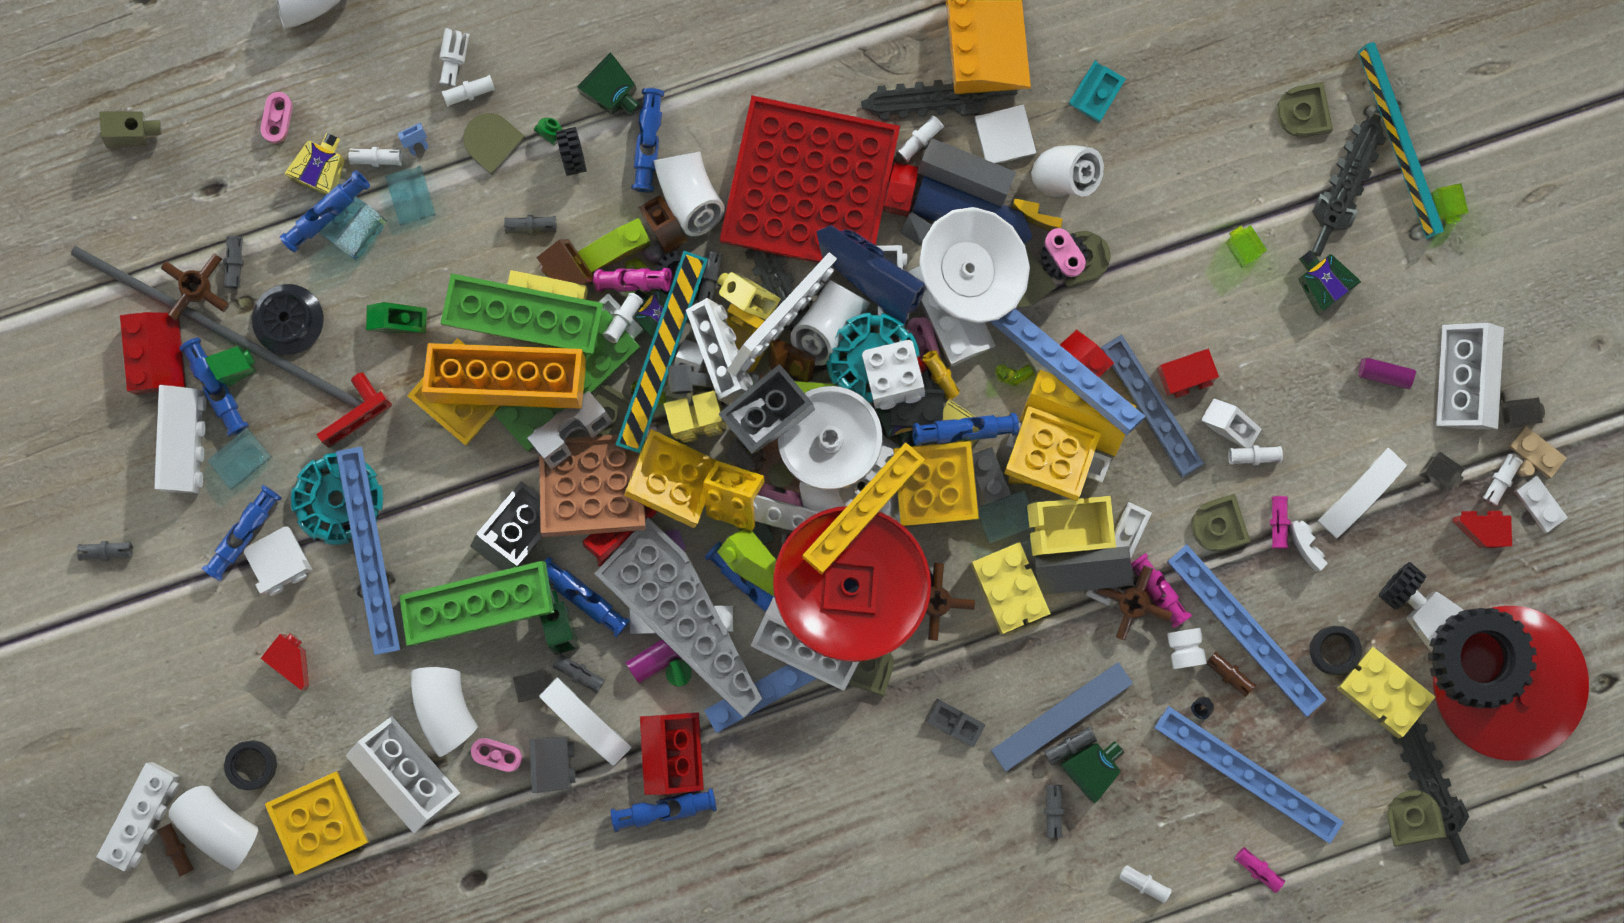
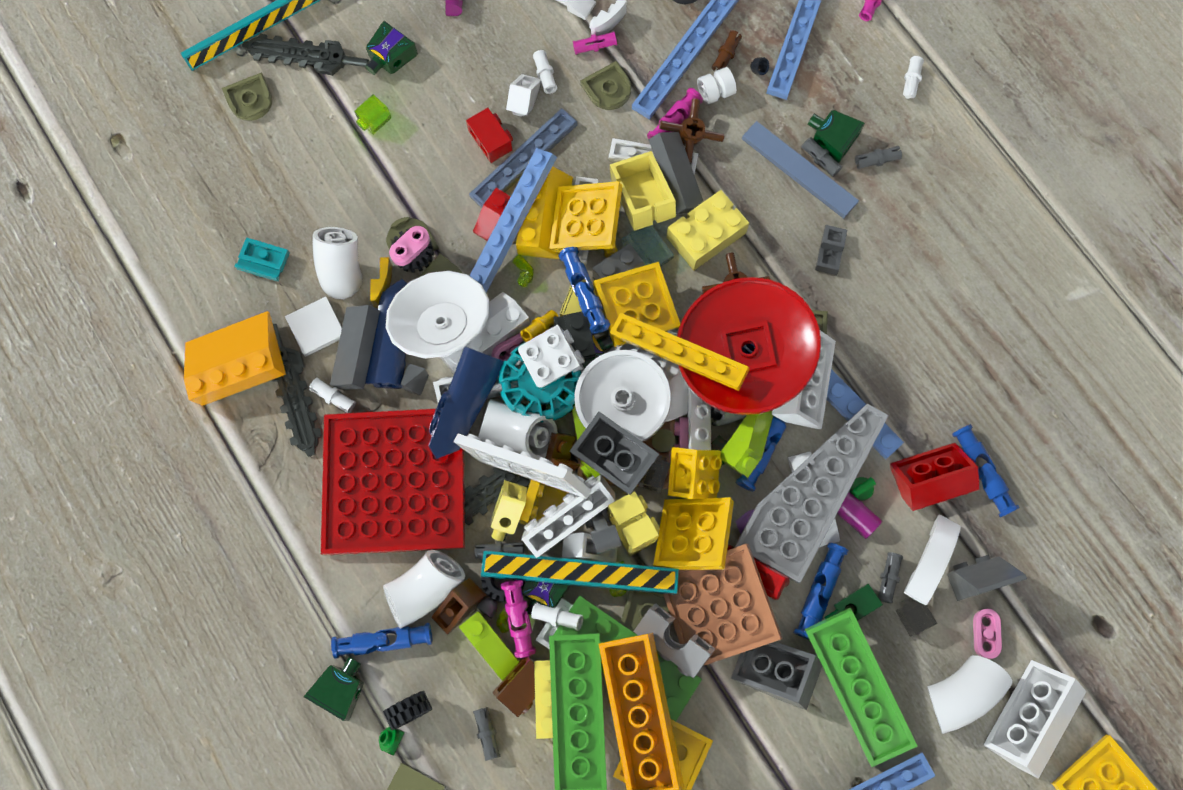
camera: 100 degrees left, 10 degrees down
red slope [883,162,919,217] -> none

